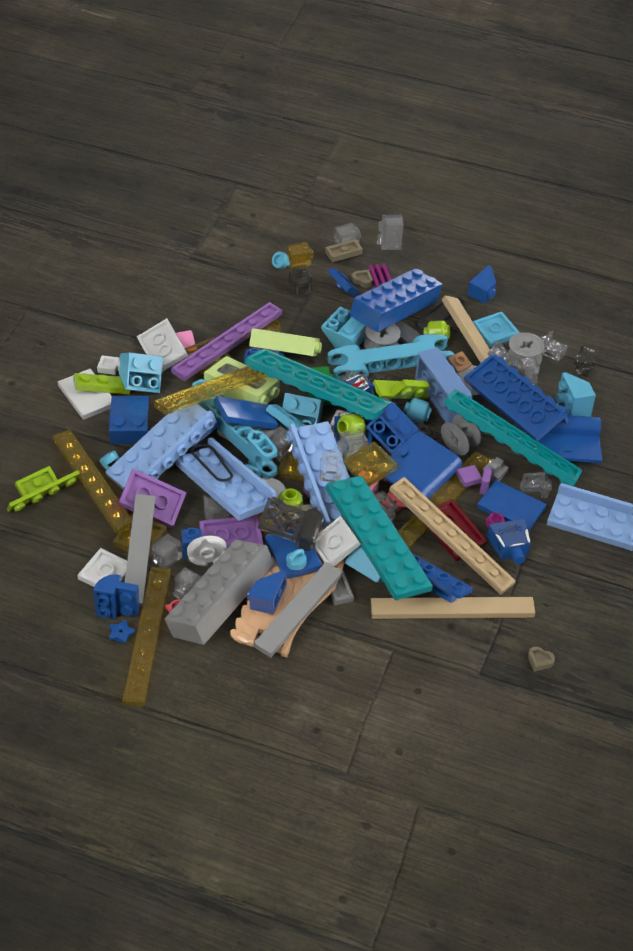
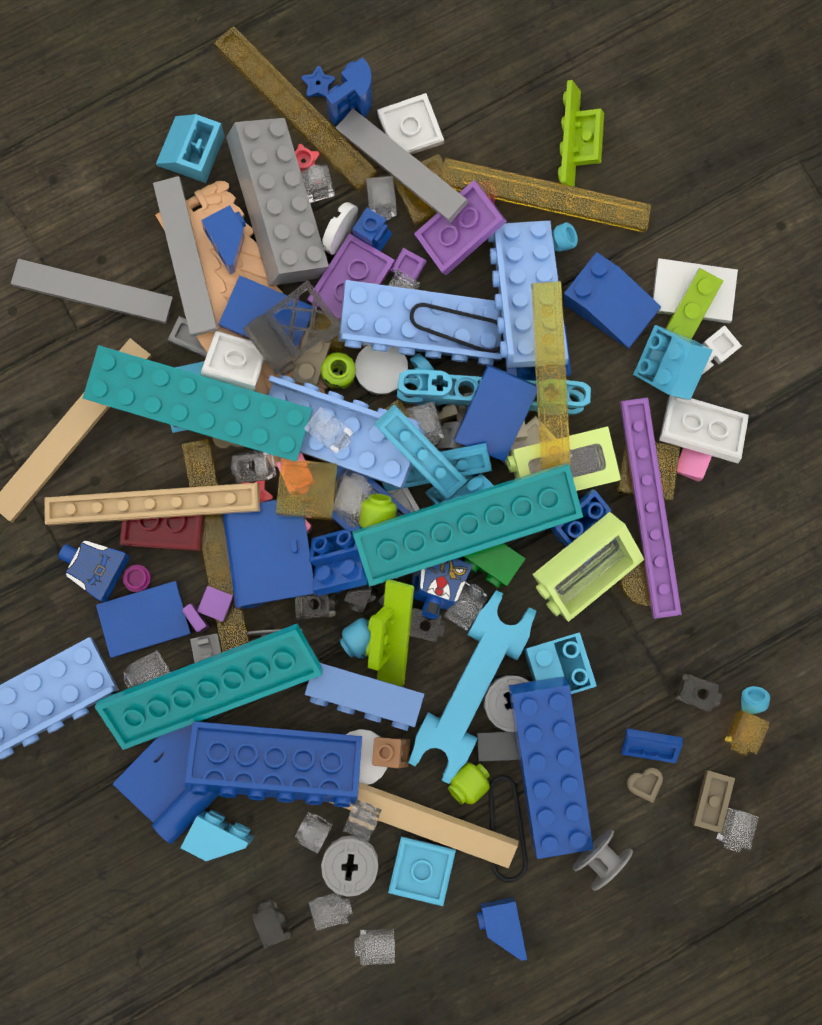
camera: 130 degrees right, 35 degrees up
medium azure tile [286,549,307,570] -> none
magenta tile [368,263,391,288] -> none
clear brick [377,214,404,250] -> none
blue bracket [413,555,472,603] -> none
none -> light grey tile [11,259,174,324]
none -> medium azure slope [156,114,225,183]
none -> clear brick [354,929,395,965]
none -> medium azure tile [374,404,467,500]
none -> medium lavender tile [390,248,427,286]
none -> light grey piece [572,829,633,891]

